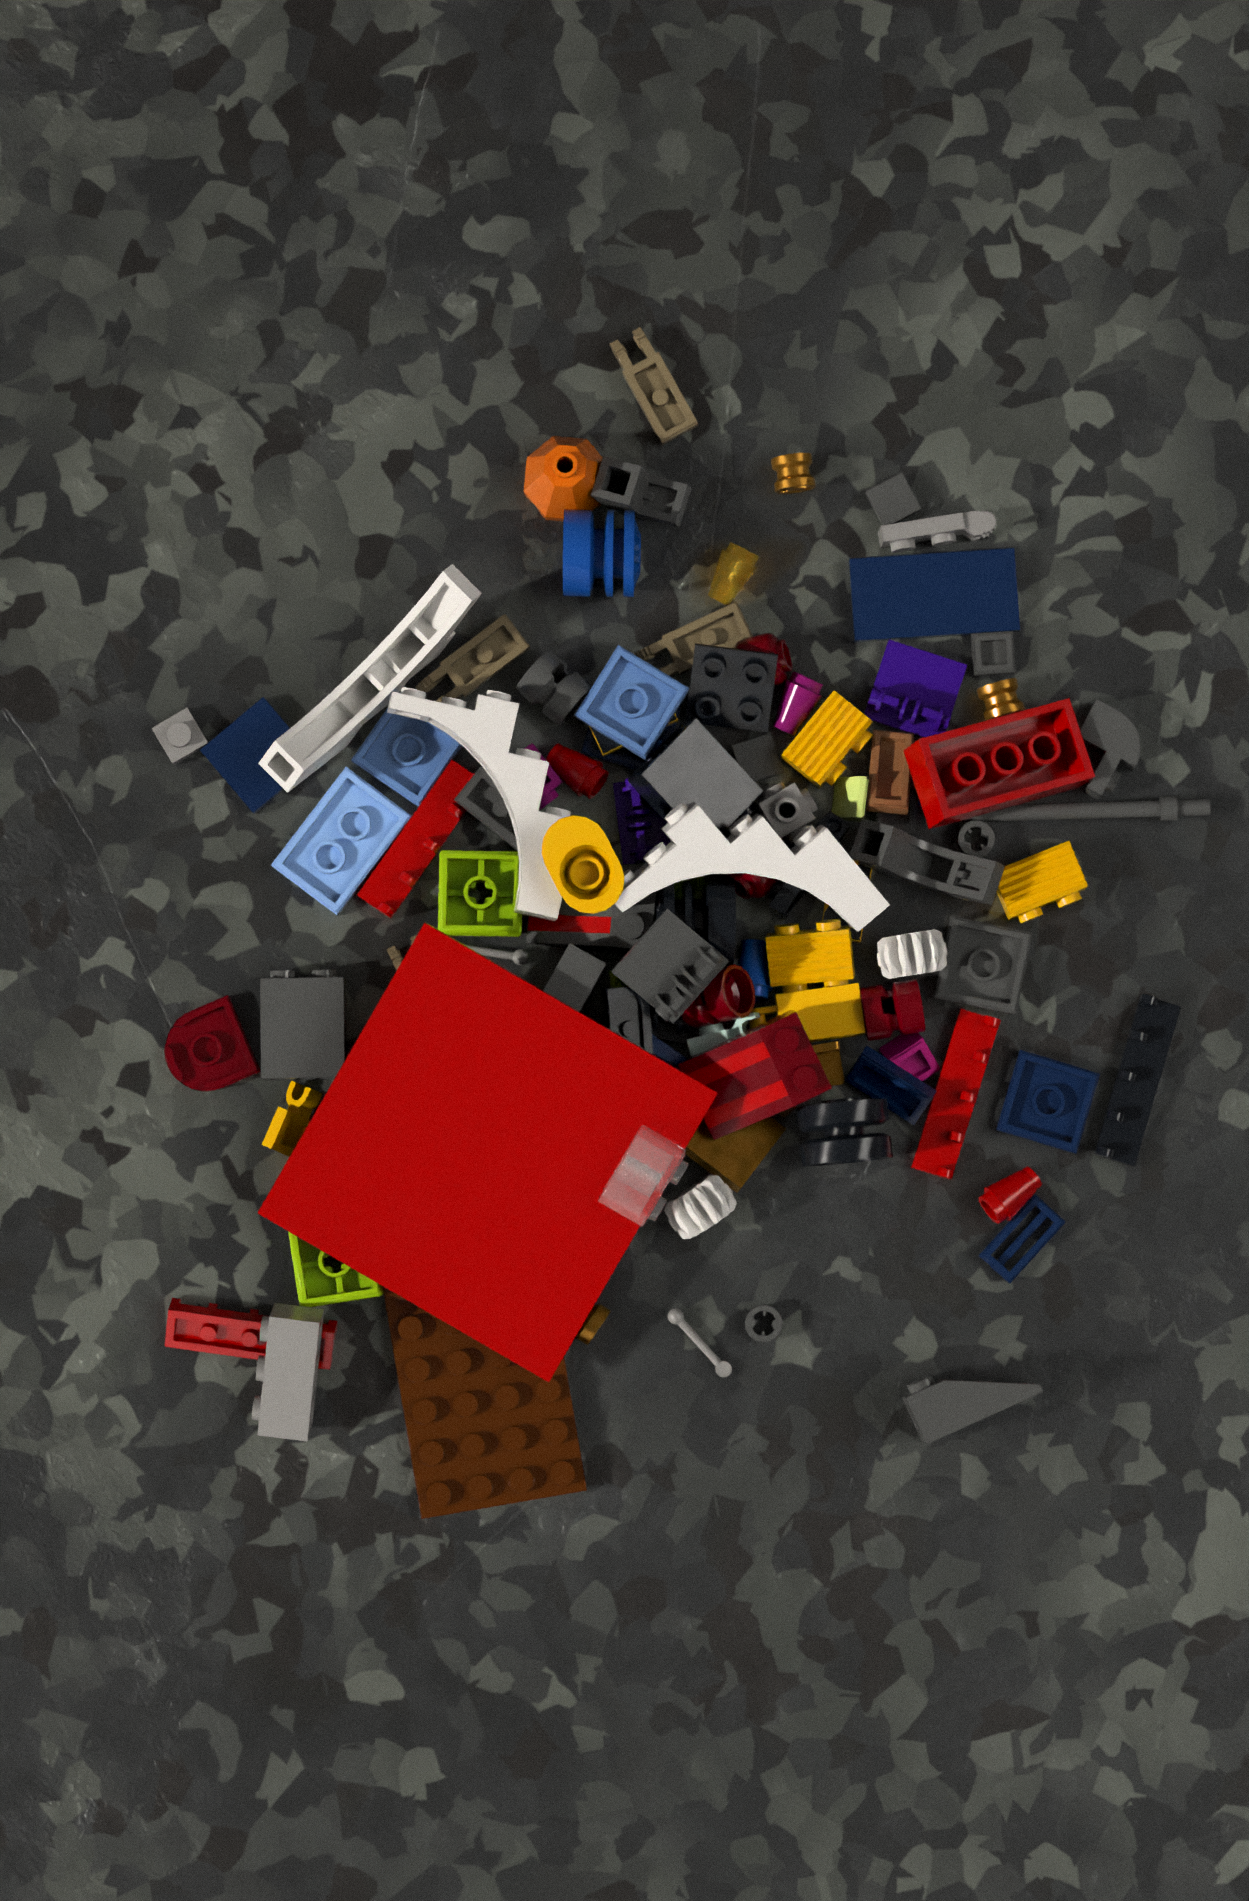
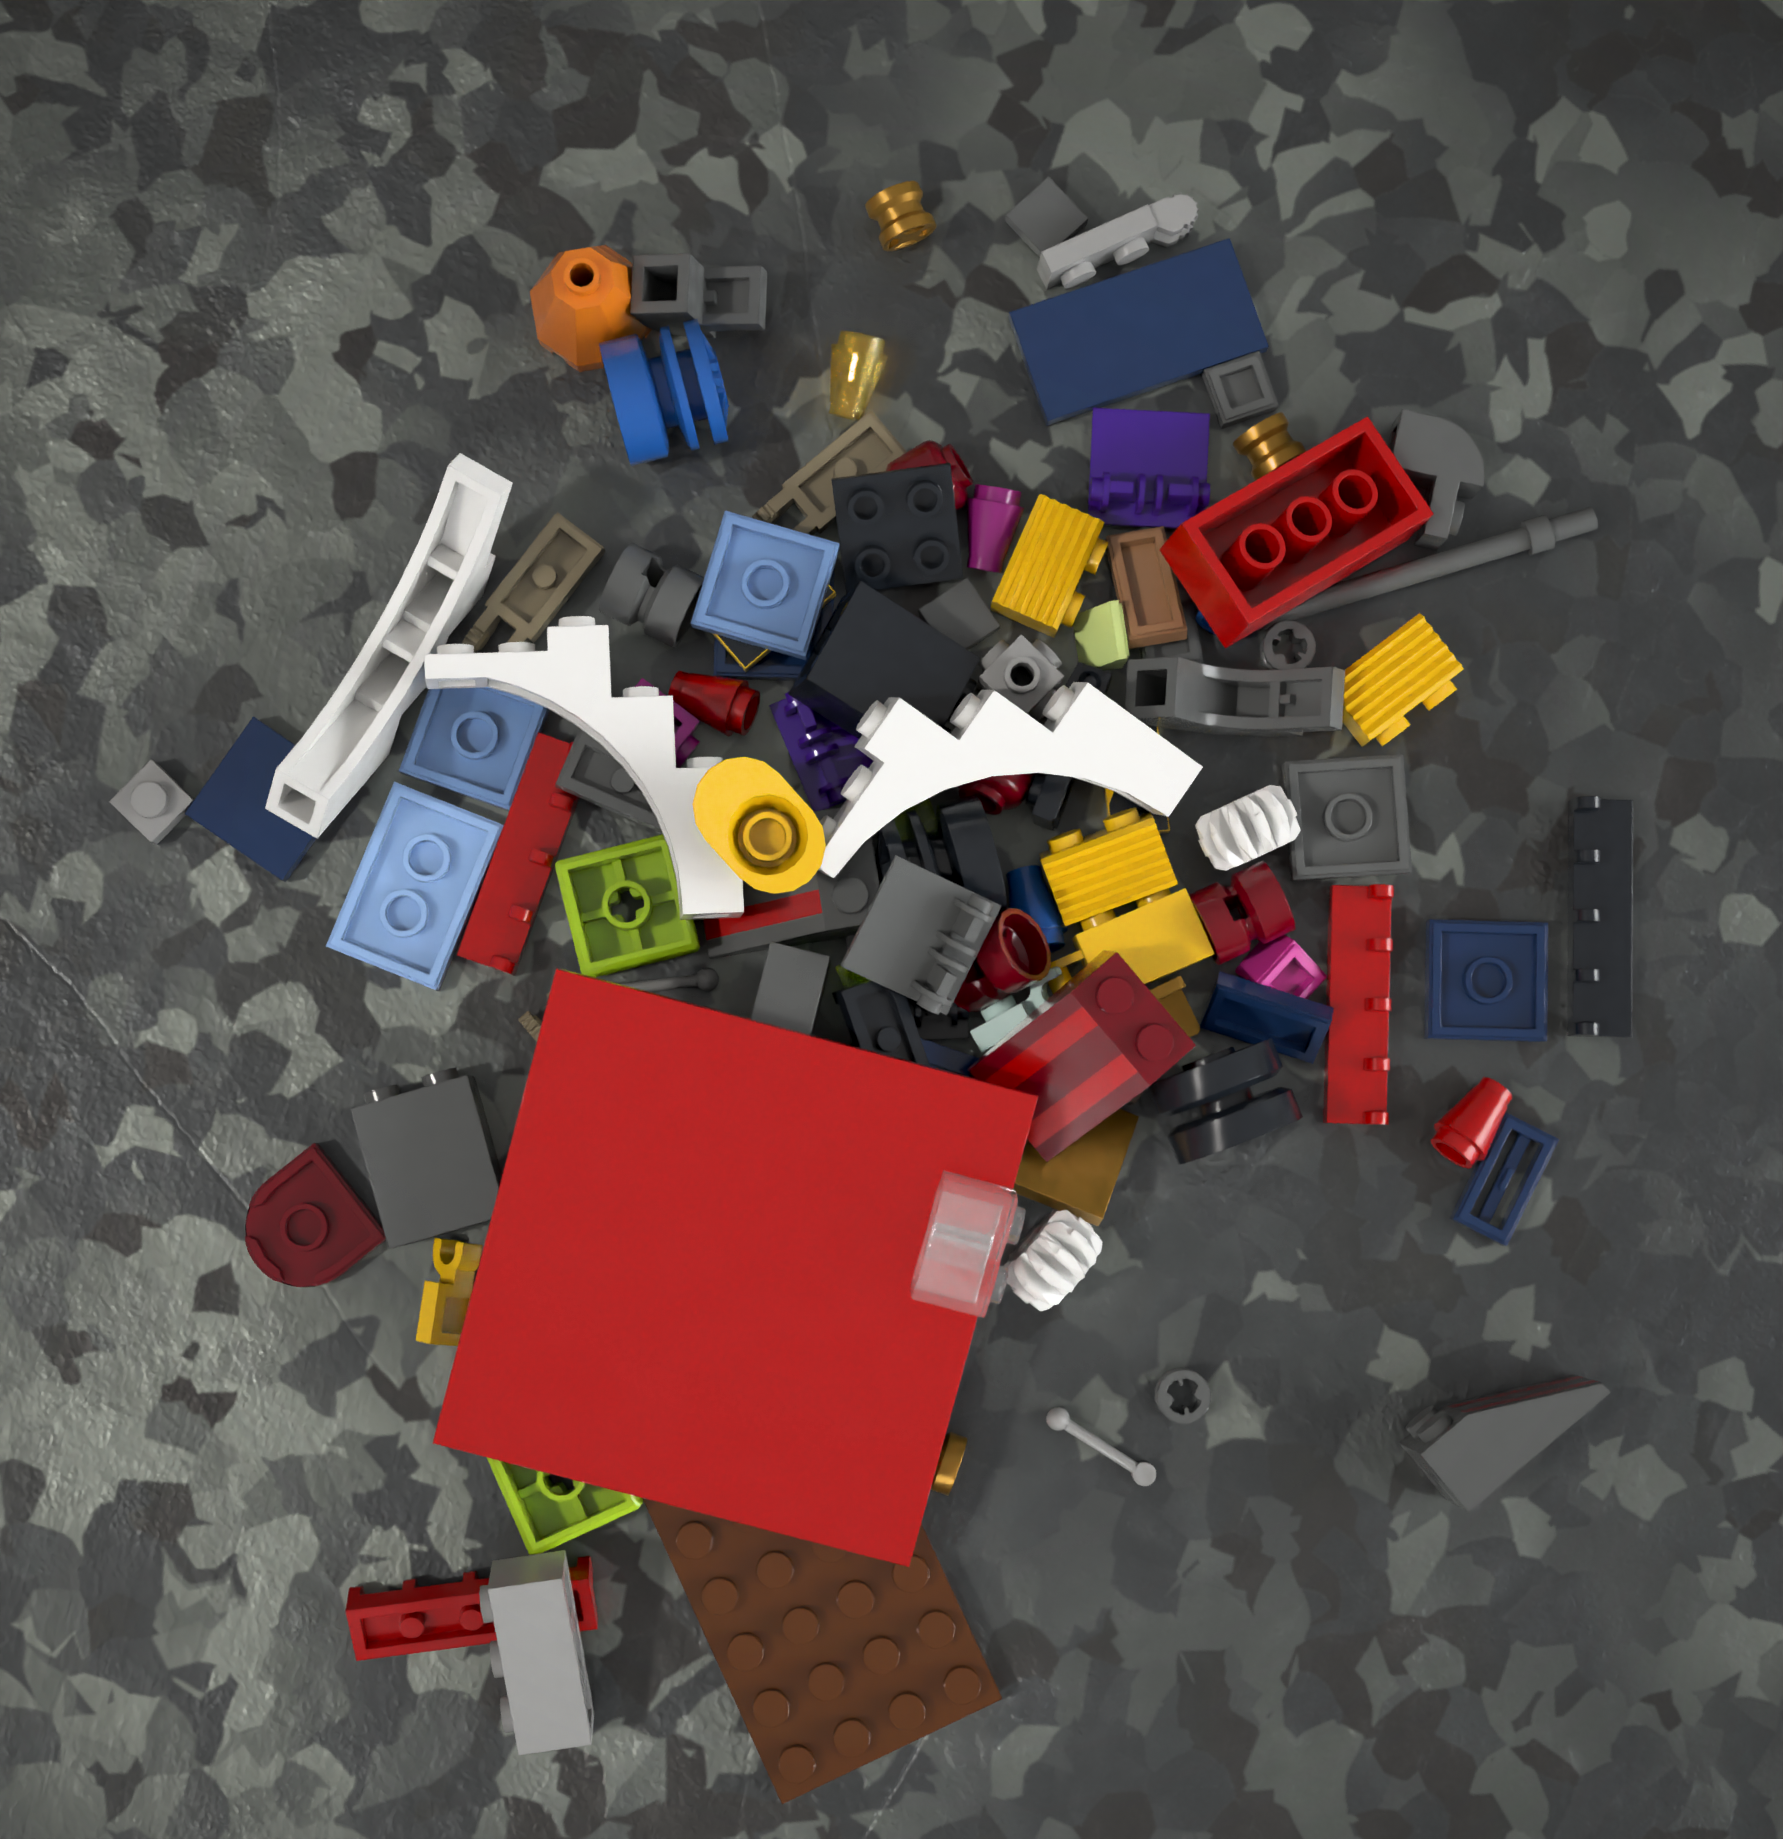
camera: 25 degrees left, 0 degrees up
dark tan hinge [610,327,698,446] -> none

